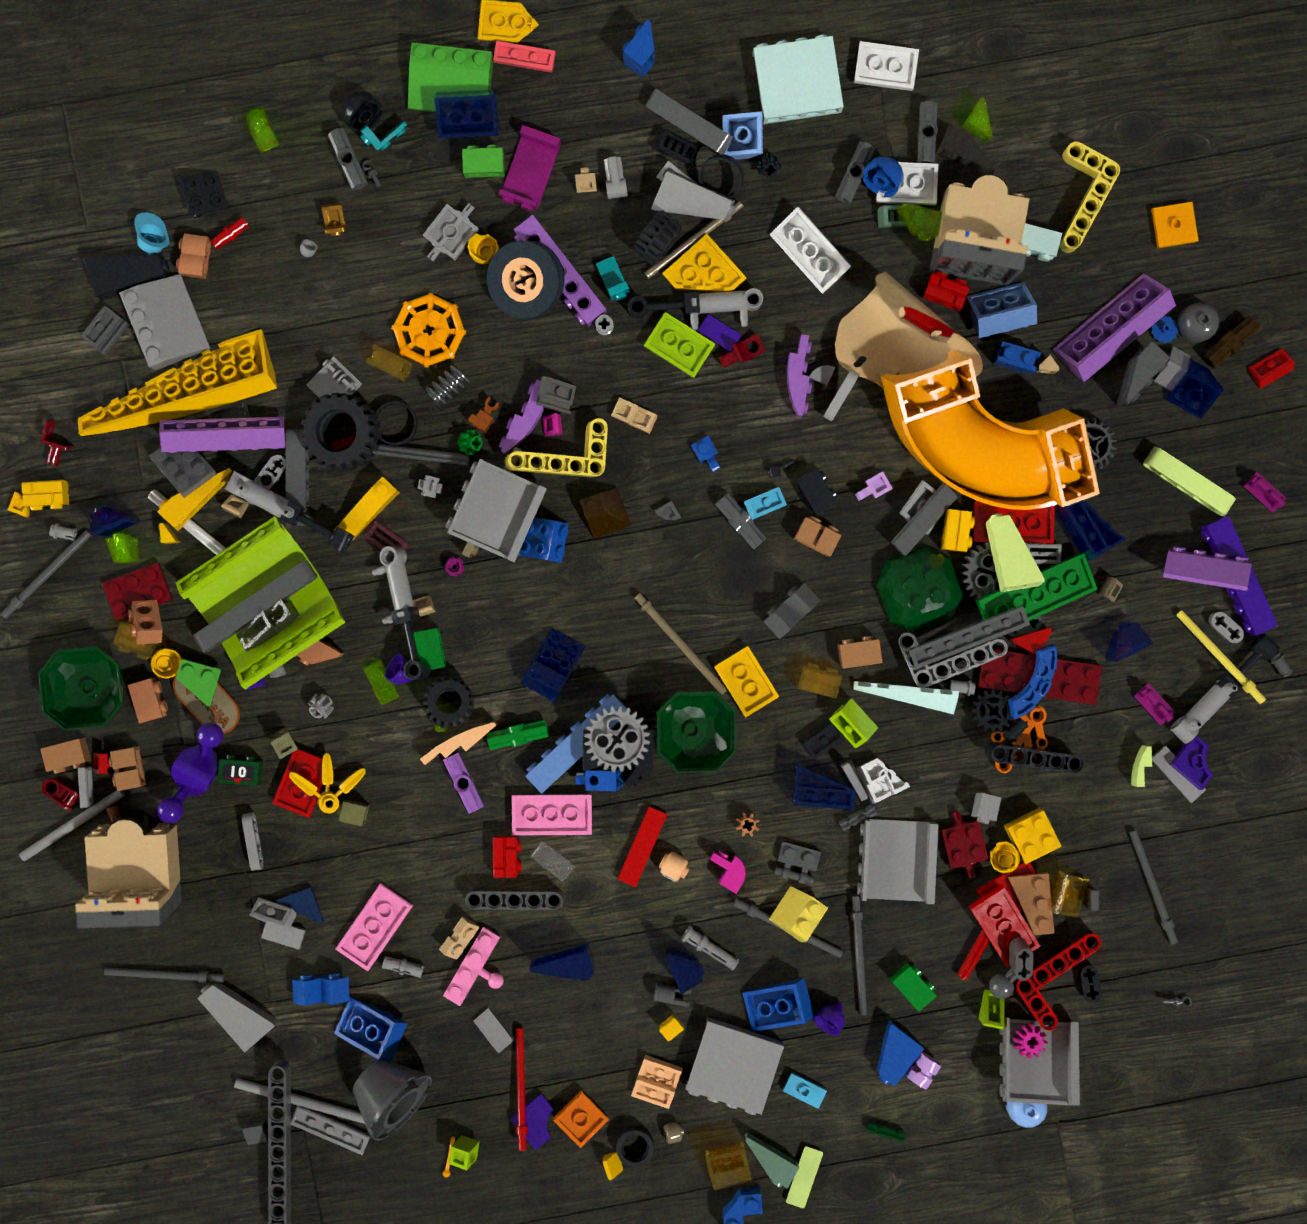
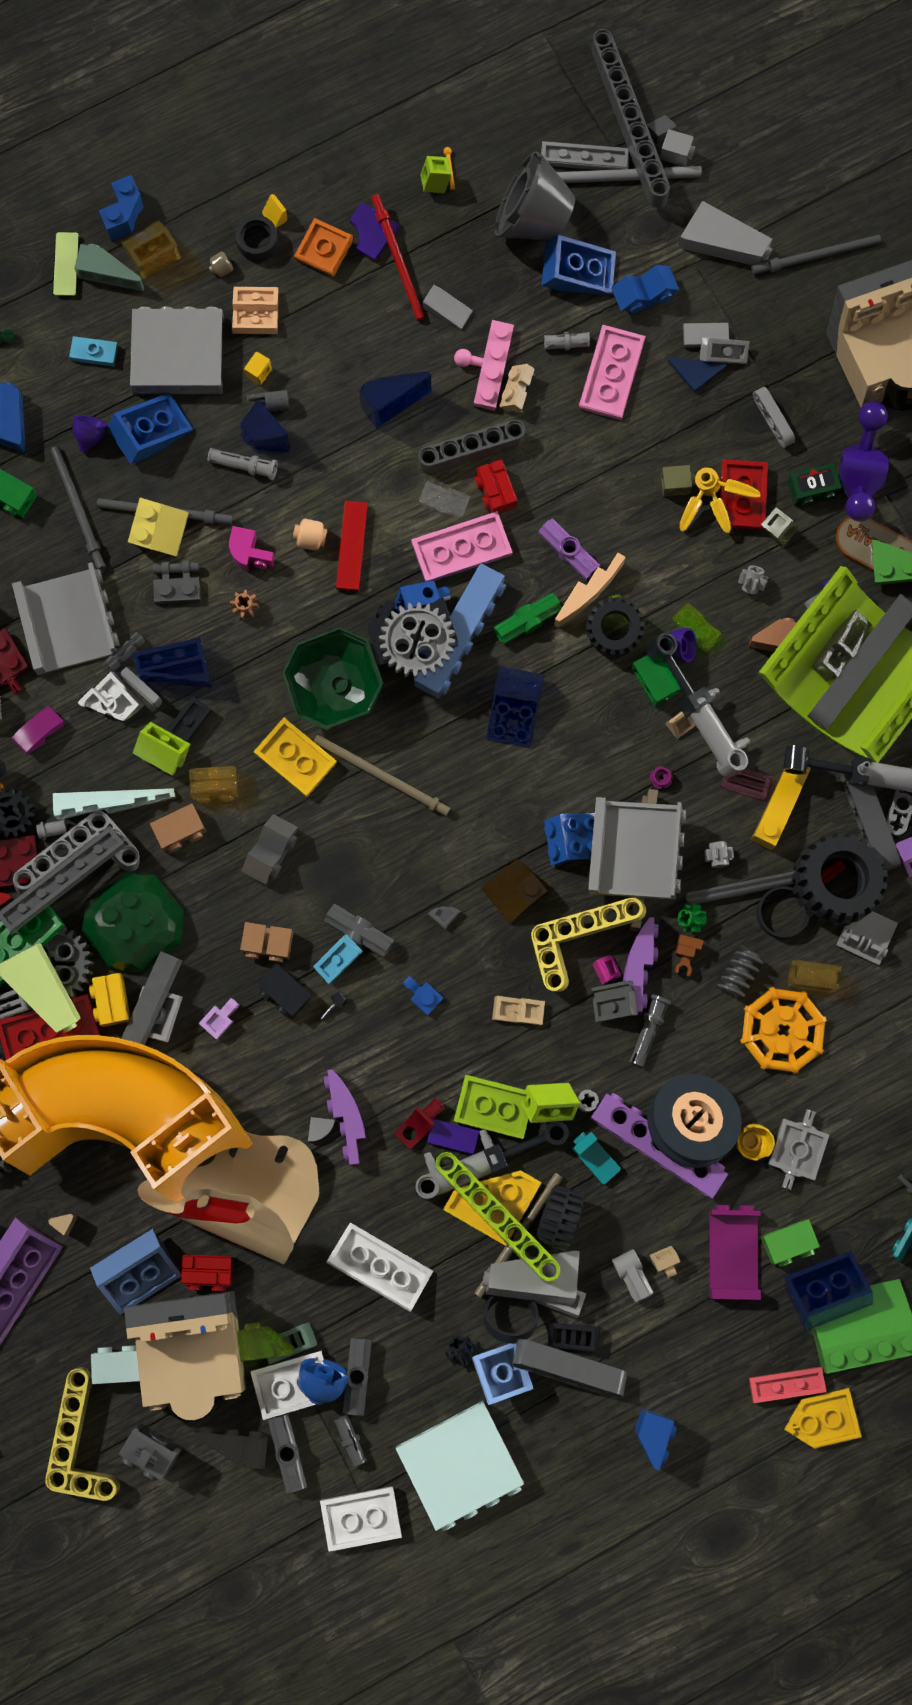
camera: 165 degrees right, 10 degrees down
light grey beam [823,369,860,422] -> none
clear neon green slope [962,98,993,143] -> none
blue brick [992,341,1041,375] -> none
none -> magenta slope [12,706,64,755]
none -> dark grey hinge [118,1424,182,1481]
none -> dark grey pin [334,1414,367,1467]
none -> lime beam [436,1152,560,1283]
none -> lime brick [520,1083,580,1123]
none -> dark grey pin [629,994,671,1067]
none -> light grey brick [660,129,695,167]

